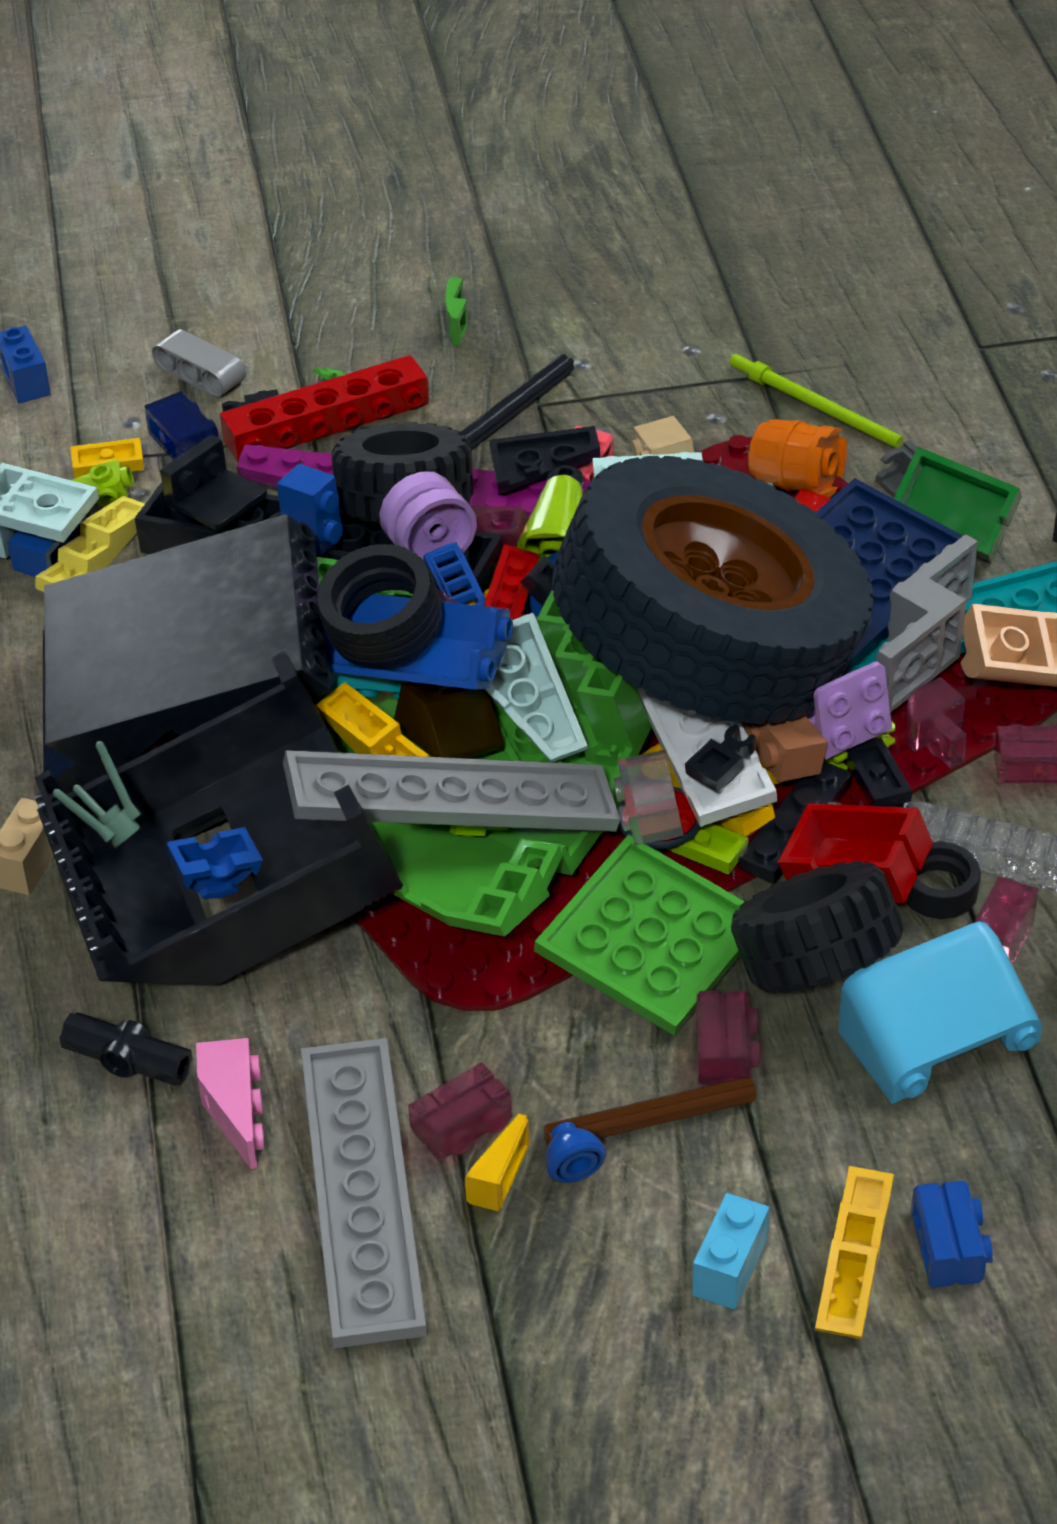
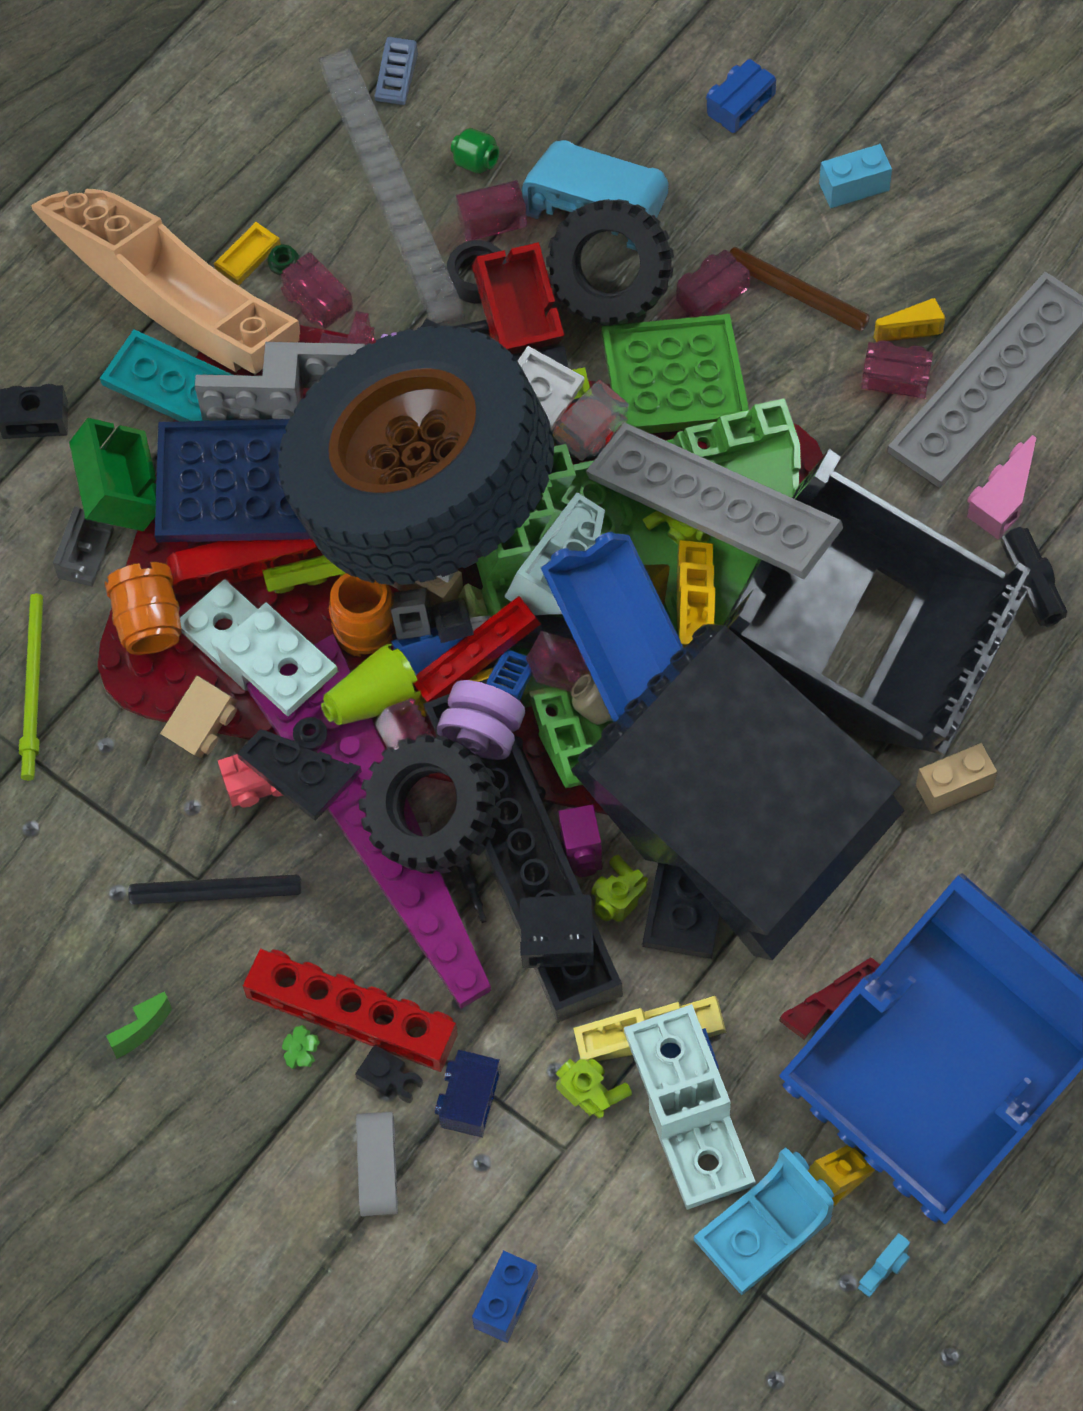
camera: 130 degrees left, 20 degrees up
sand green plant [53,741,141,848] -> none
yellow plate [70,438,145,479] -> none
blue cylinder [166,827,263,899] -> none
blue brick [277,464,343,556] -> none
black tyre [317,544,442,669] -> none
blue brick [545,1122,607,1183] -> none
black plate [685,724,756,793] -> none
yellow slope [815,1166,894,1340] -> none

